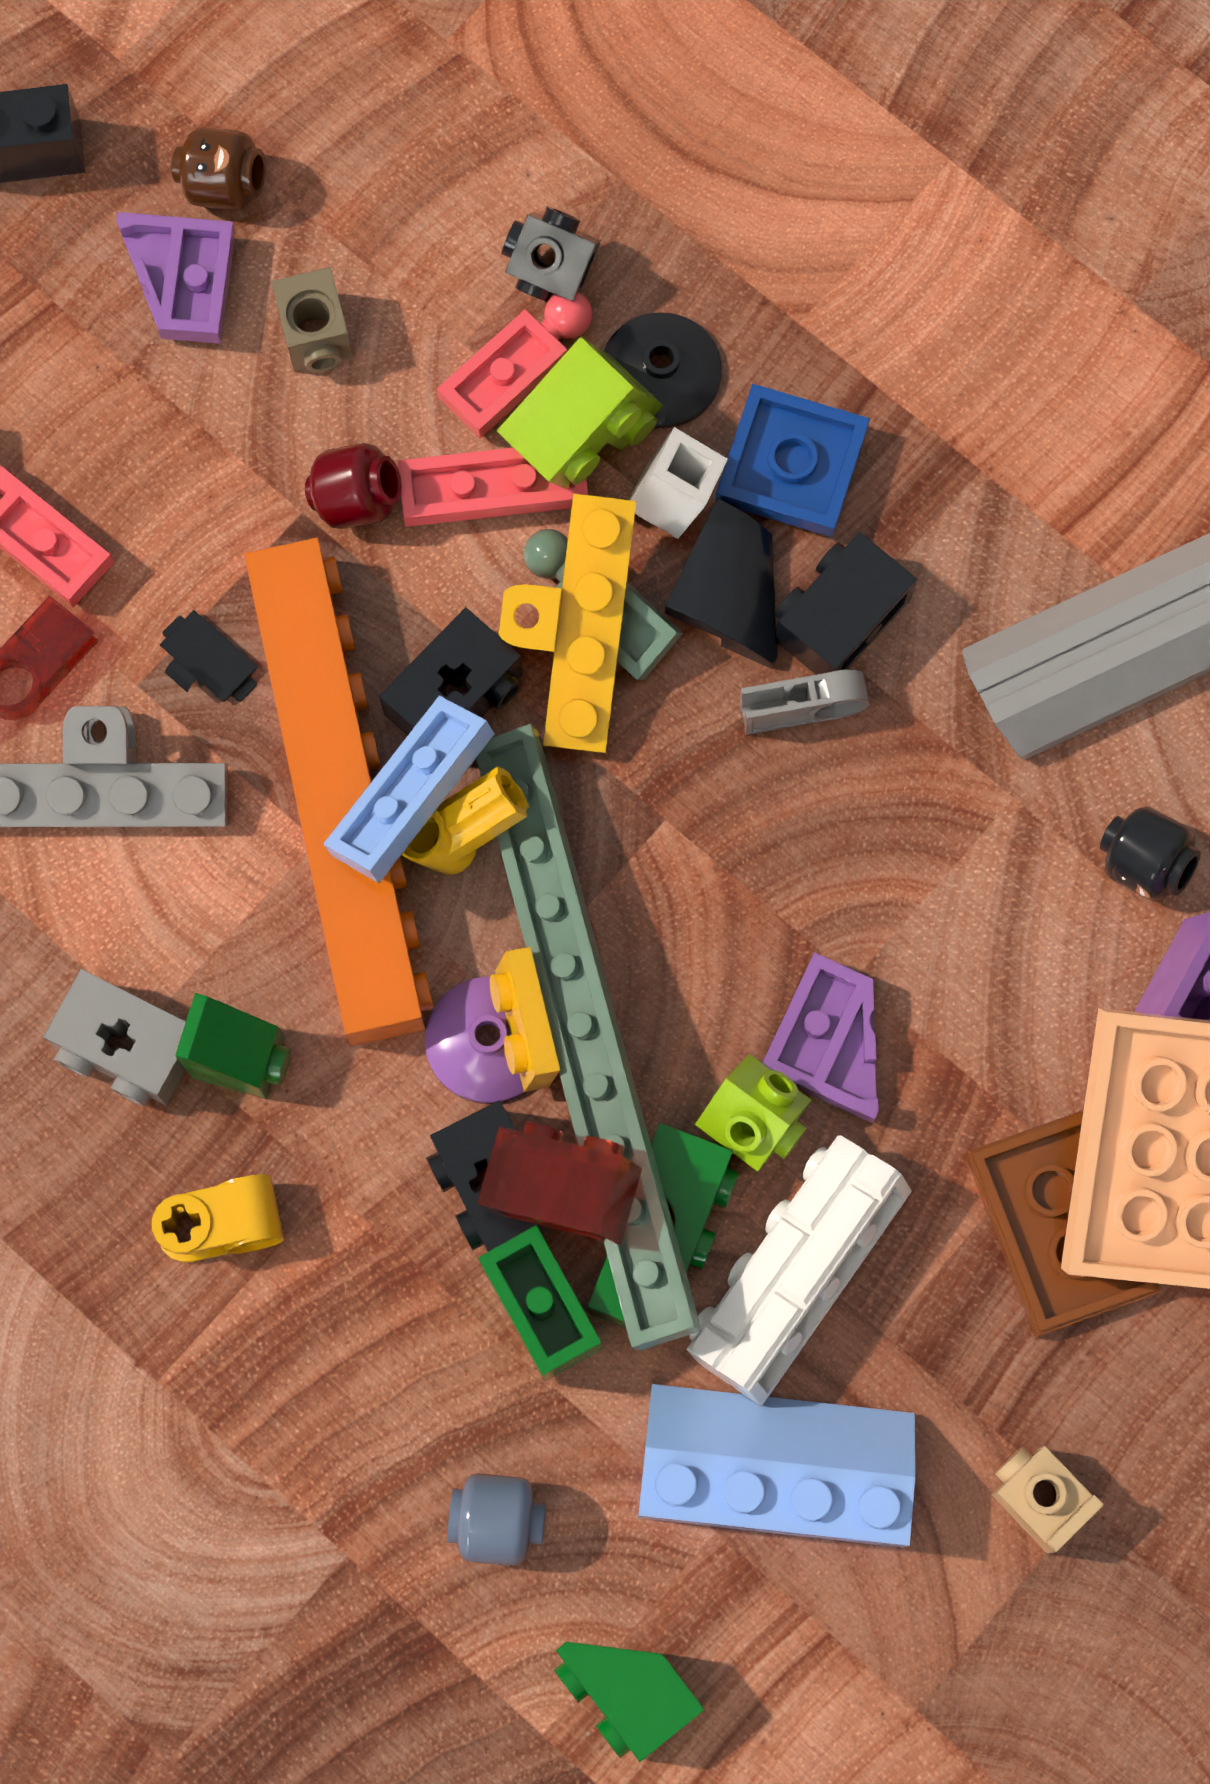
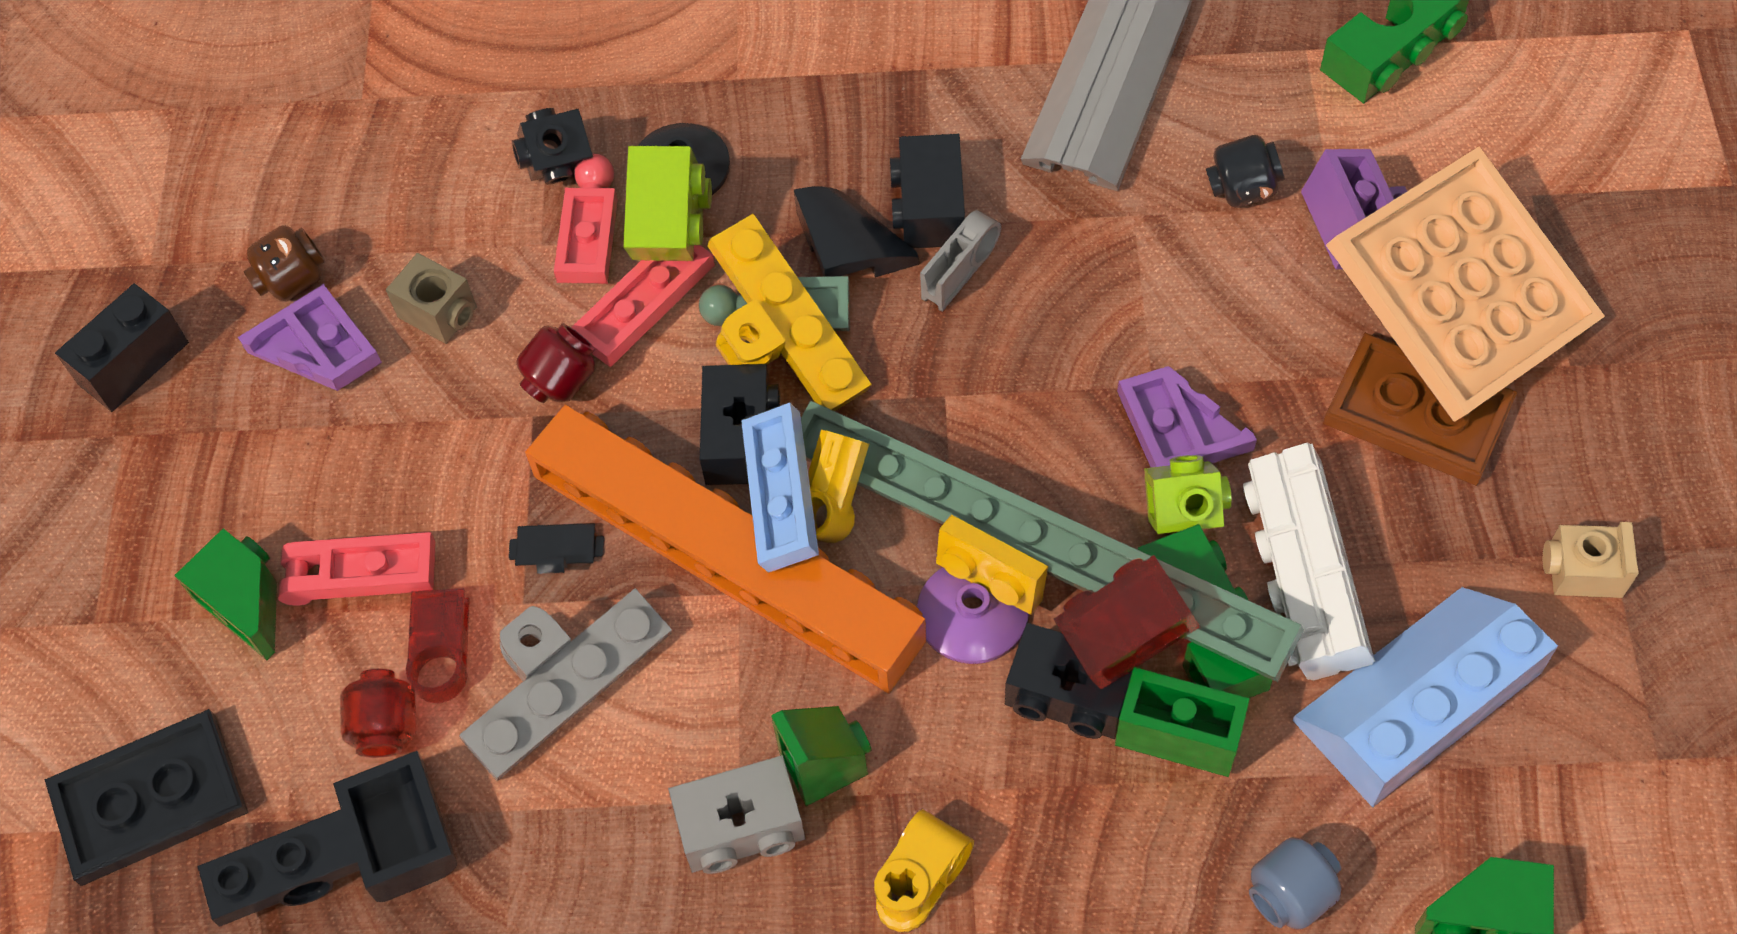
camera: 40 degrees left, 15 degrees down
white brick [629,427,728,539] -> none
blue plate [715,383,870,538] -> none

